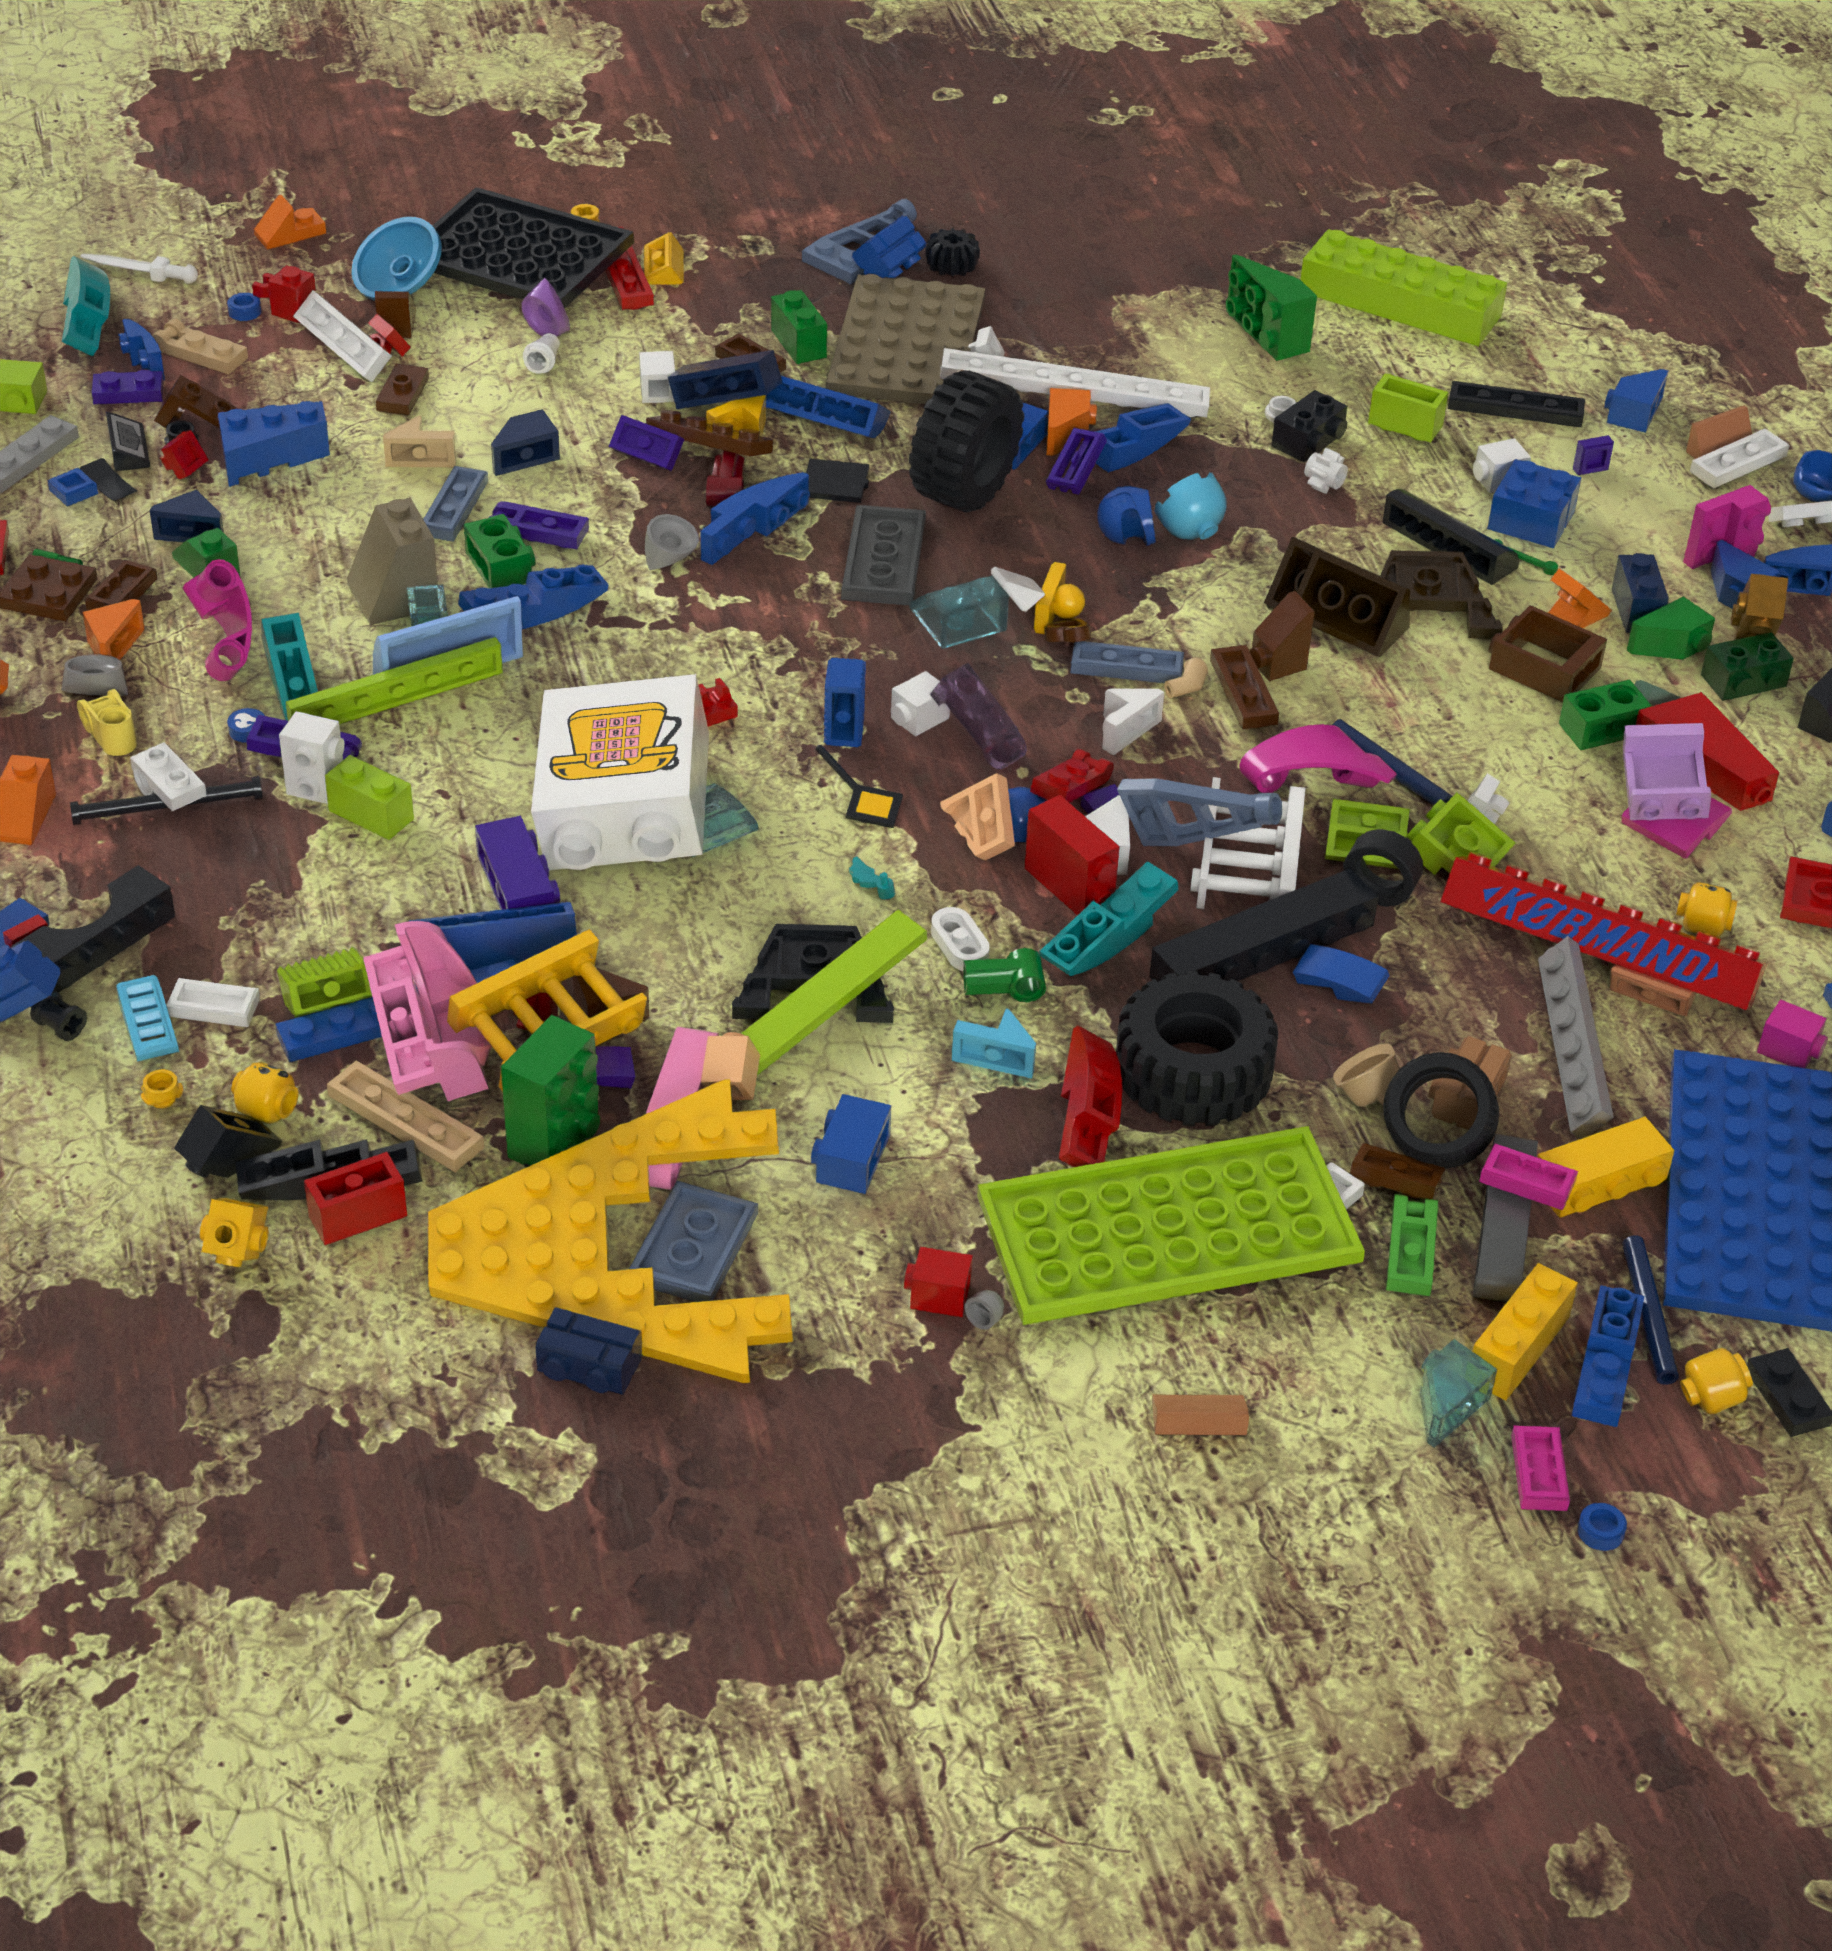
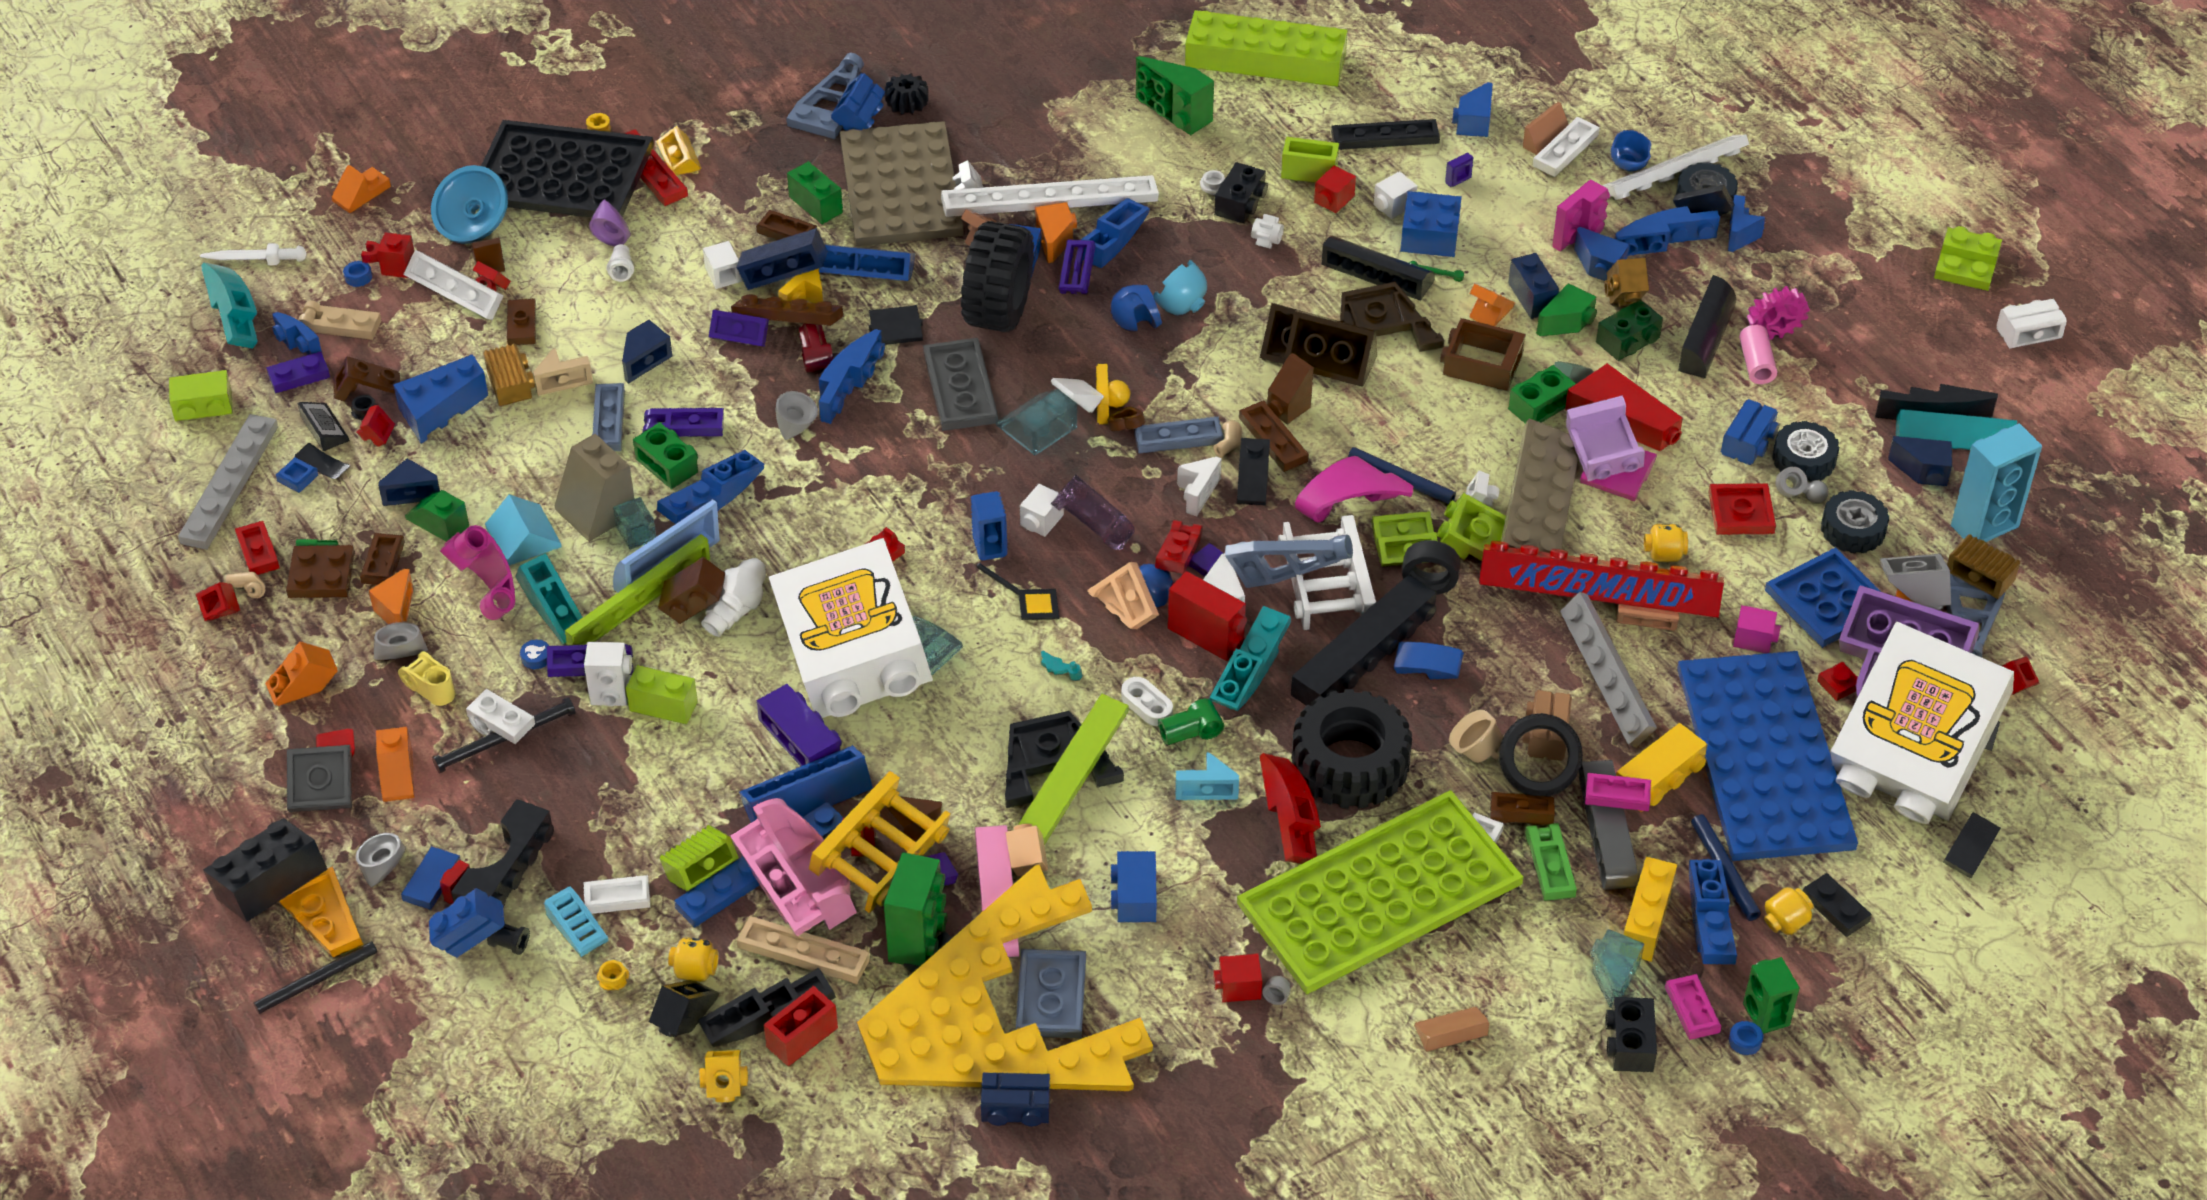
camera: 15 degrees left, 5 degrees up
none -> pearl gold brick [483,343,535,406]
none -> medium azure slope [485,494,562,566]
none -> reddish brown brick [658,557,726,624]
none -> white animal [701,558,766,637]
none -> black slope [1237,438,1270,506]
none -> red brick [1314,165,1356,213]
none -> dark tan plate [1501,418,1578,553]
none -> black brick [1605,997,1657,1072]
none -> green brick [1743,957,1800,1034]

